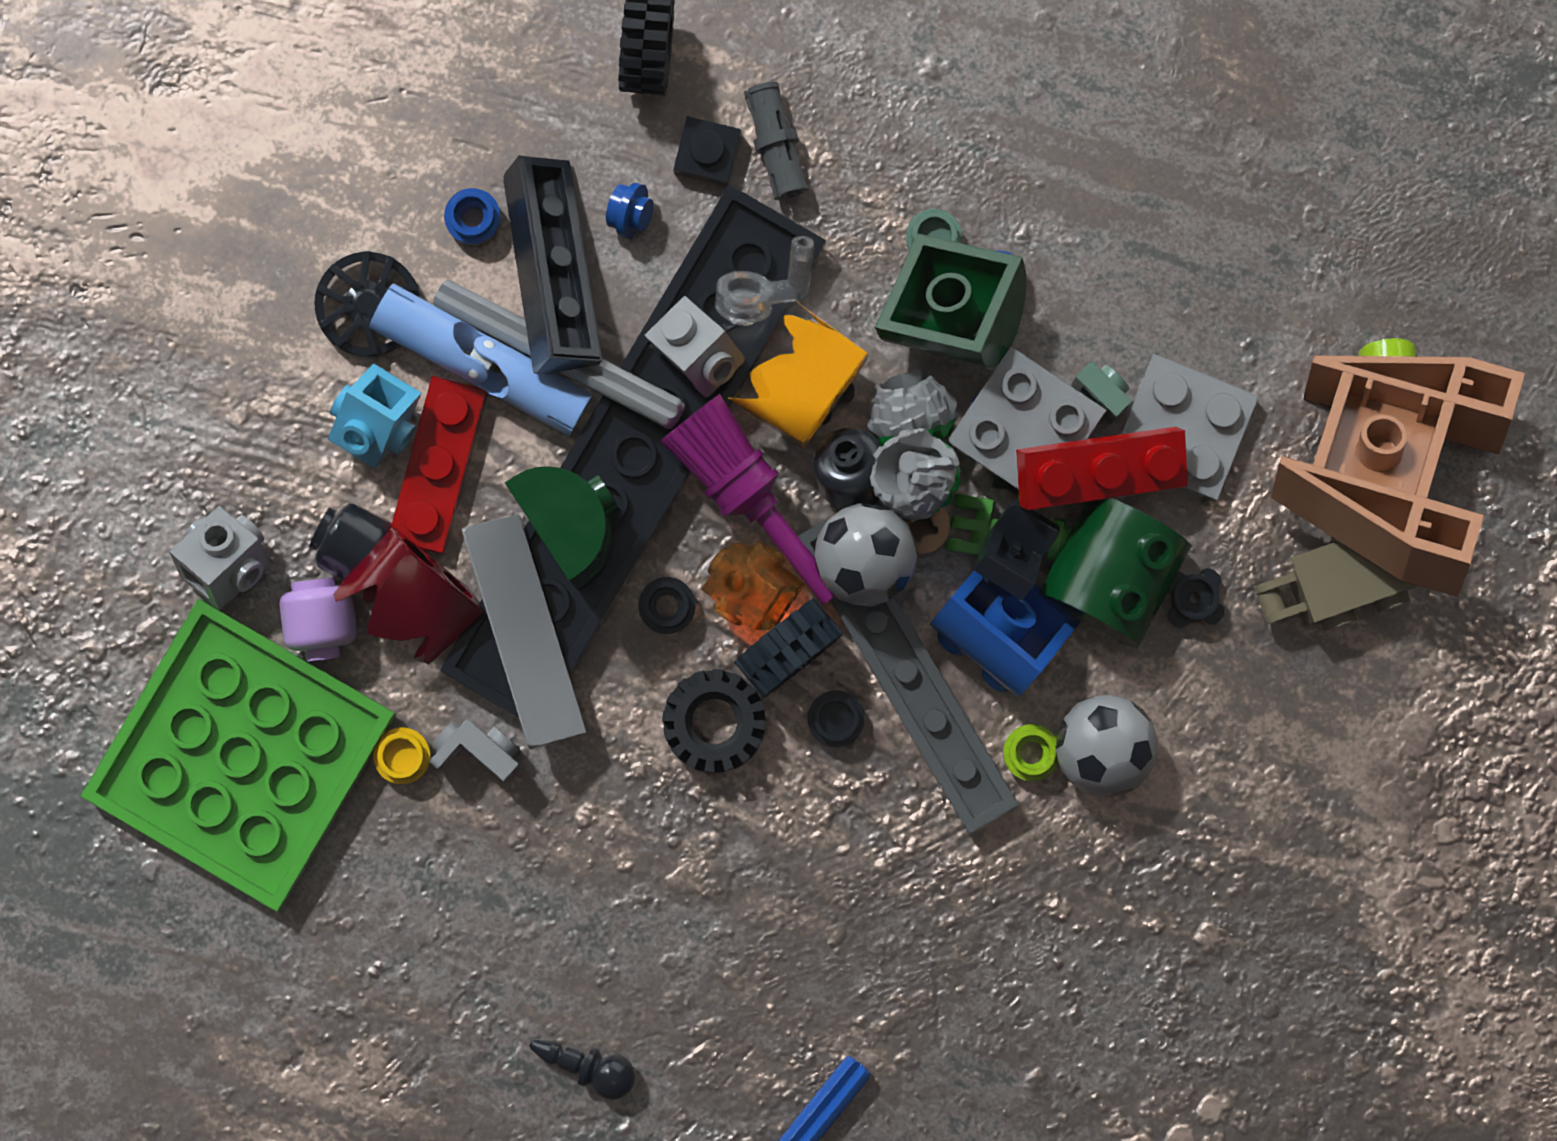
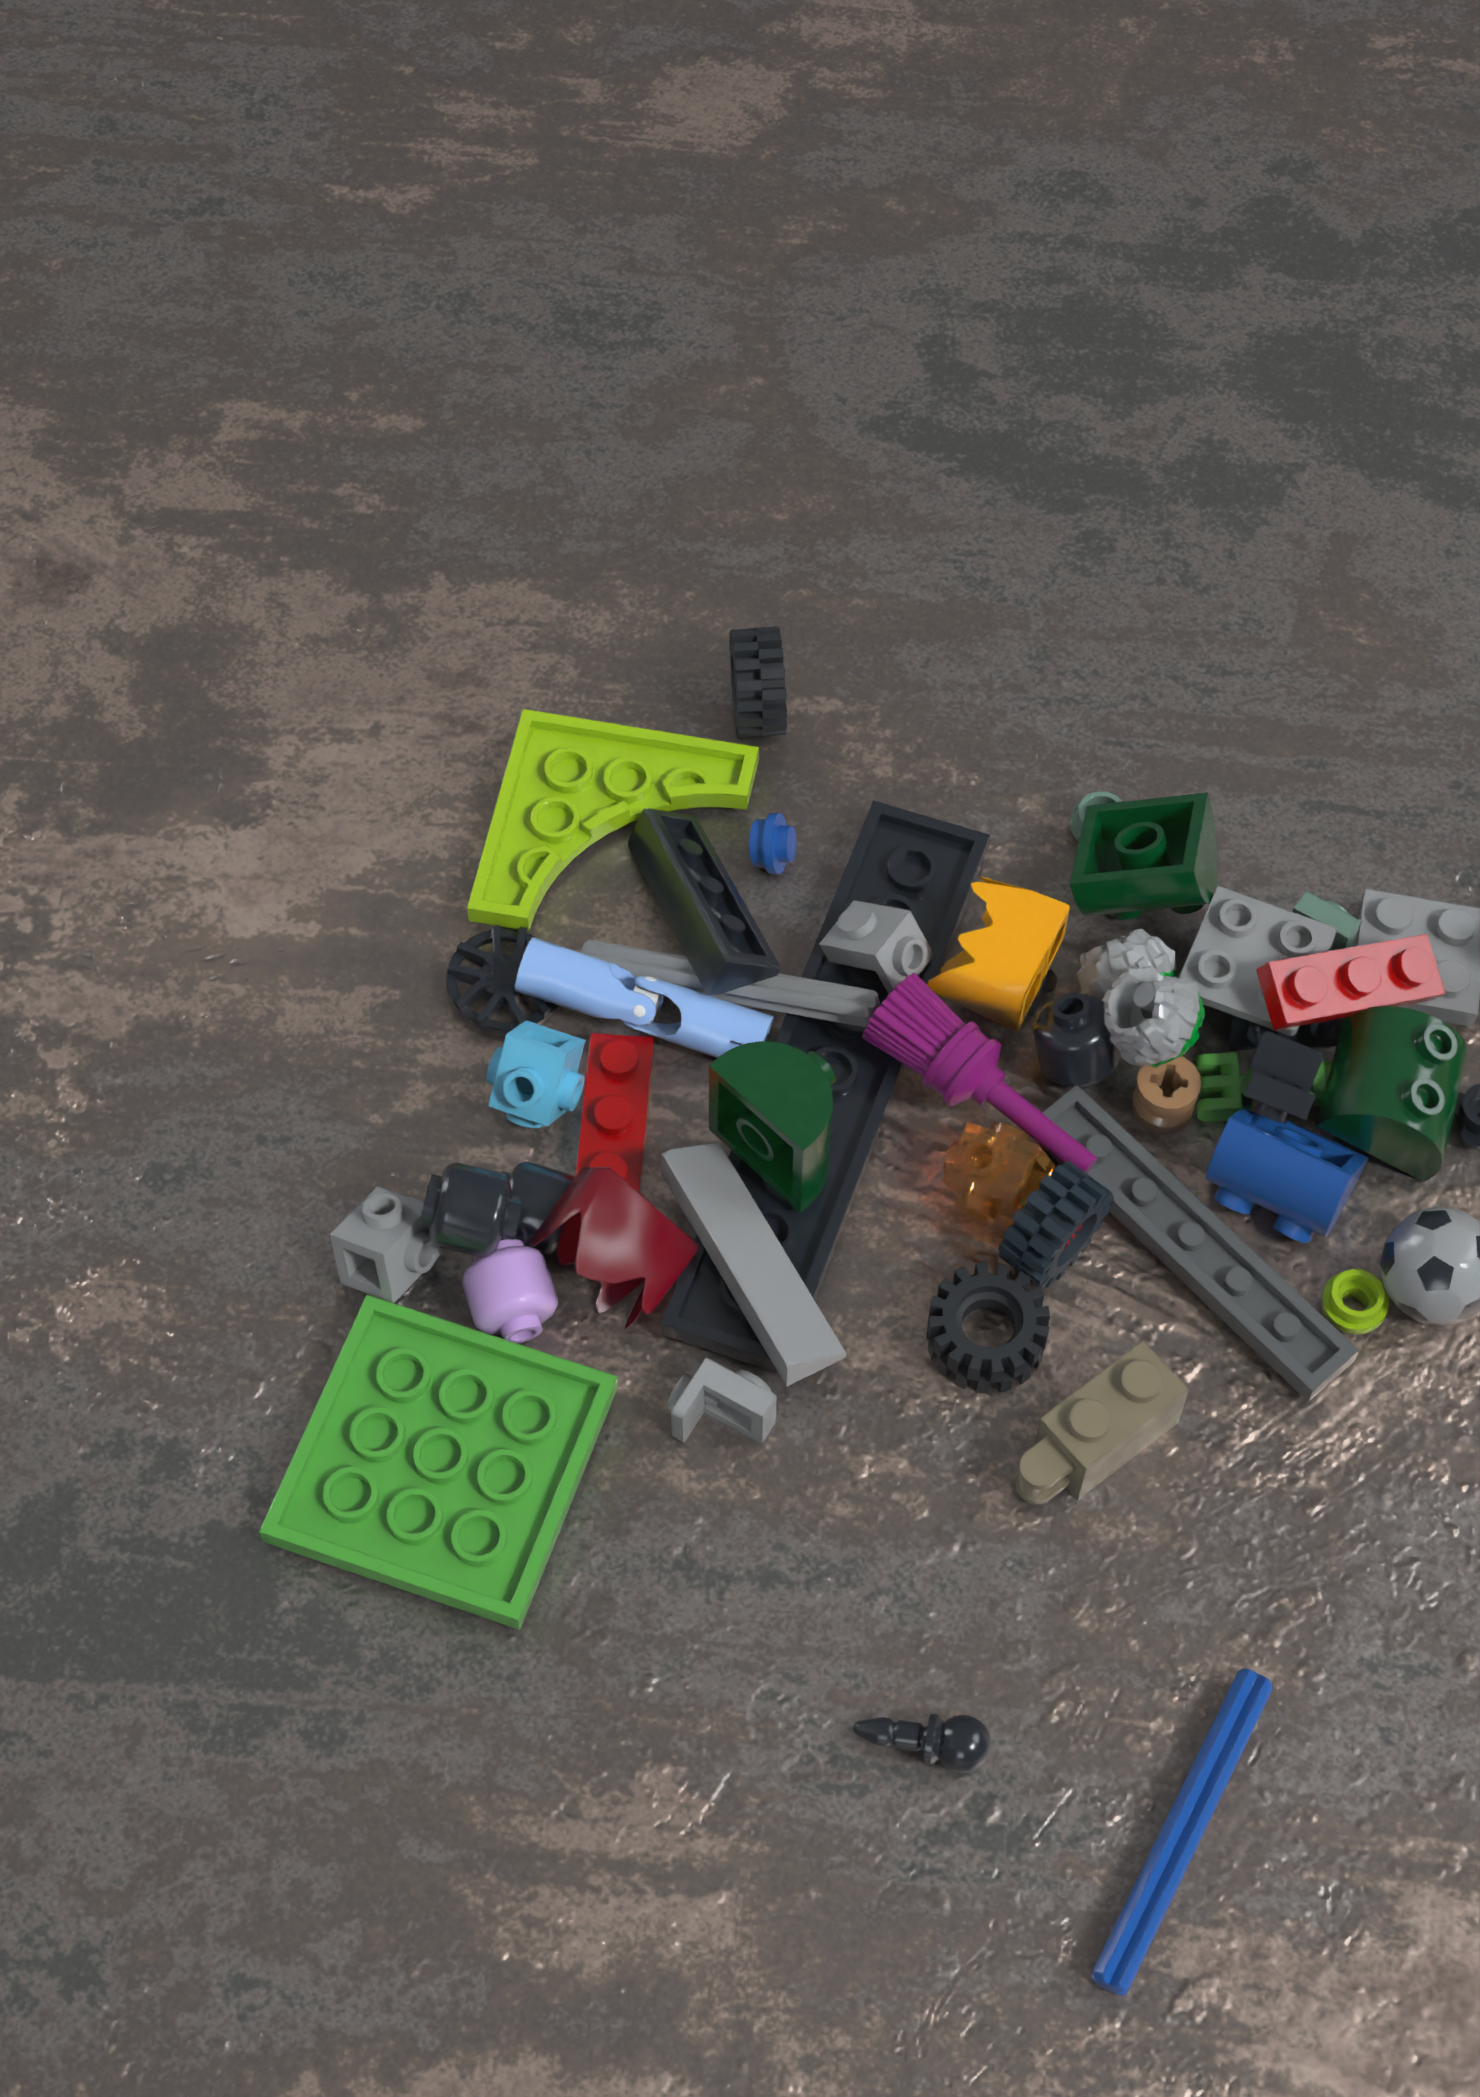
camera: 15 degrees left, 25 degrees down
yellow plate [373,727,431,785] -> none
blue plate [444,188,501,245] -> none
black plate [638,577,696,634] -> none
black plate [673,116,742,187] -> none
clear plate [715,236,814,326] -> none
dark grey pin [744,81,809,200] -> none
black plate [808,690,865,748] -> none
light grey piece [815,503,917,607] -> none
none -> black head [420,1162,522,1257]
none -> lime plate [467,709,759,931]
none -> dark tan brick [1016,1341,1189,1504]

